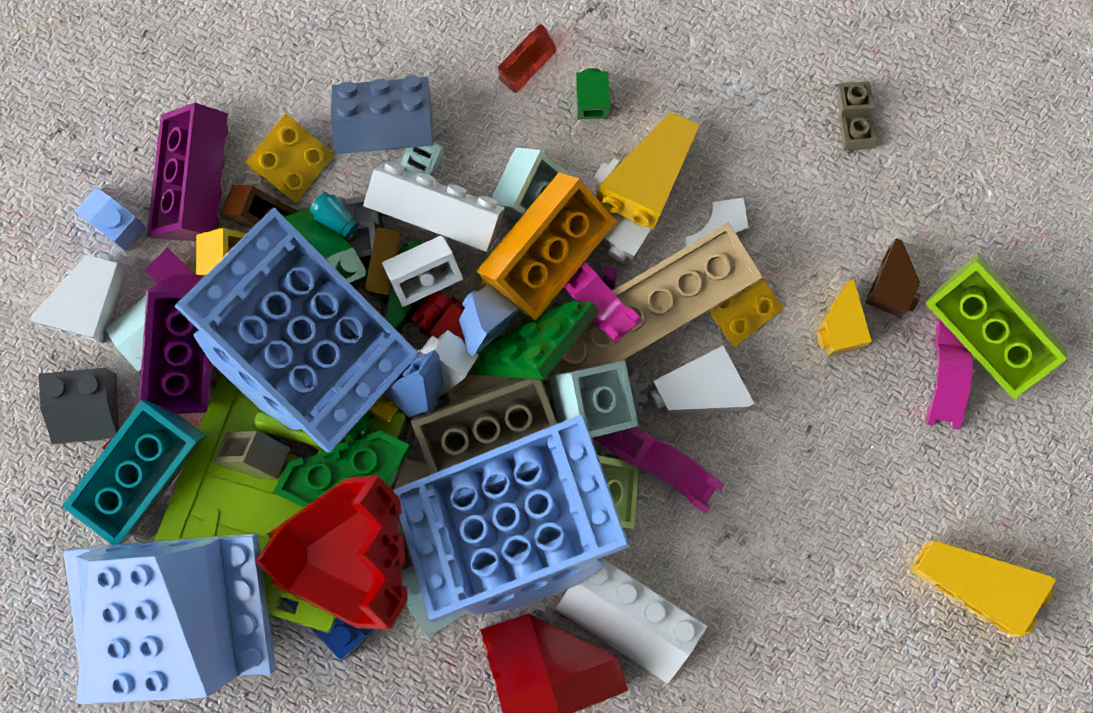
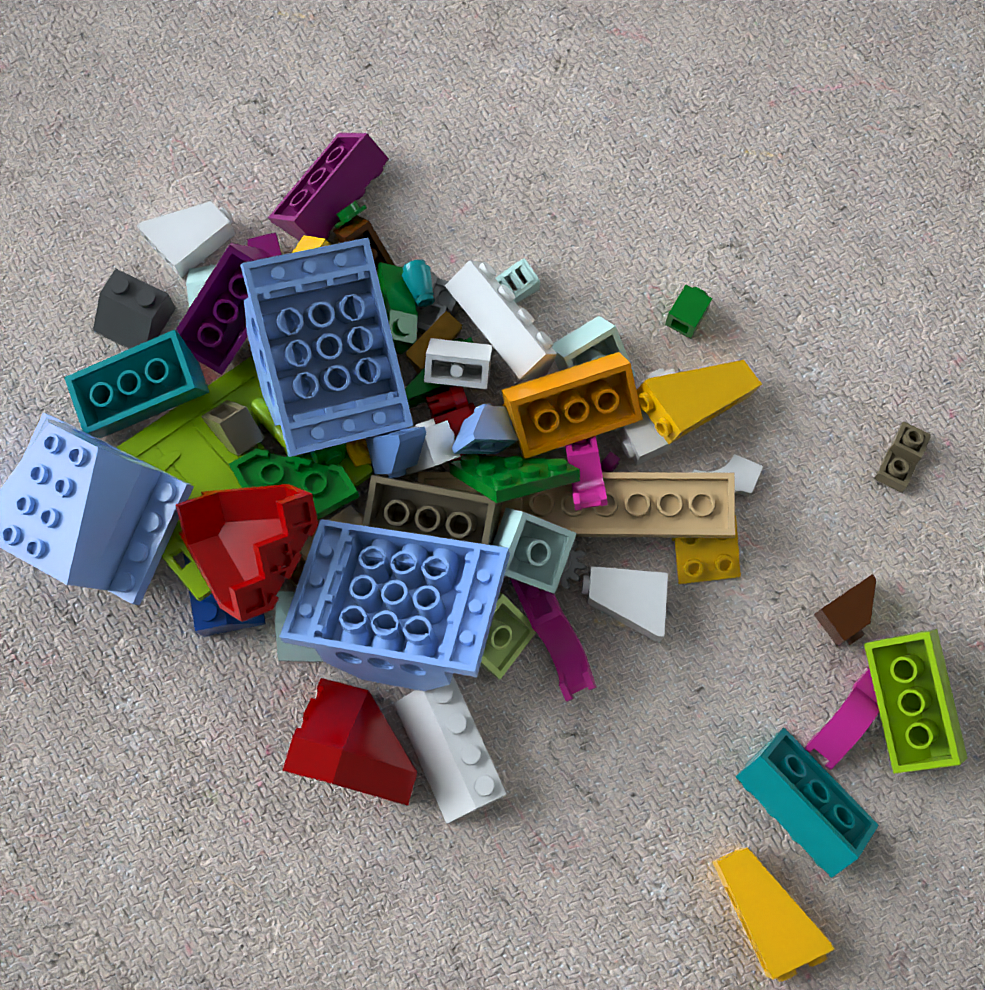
camera: 35 degrees right, 5 degrees down
light blue slope [75,188,146,251] -> none
yellow hinge [245,113,335,204] -> none
sand blue brick [331,76,433,154] -> none
clear red slope [498,24,557,93] -> none
yellow slope [817,279,872,356] -> none
none -> green plate [334,201,367,229]
none -> teal slope [736,727,879,878]

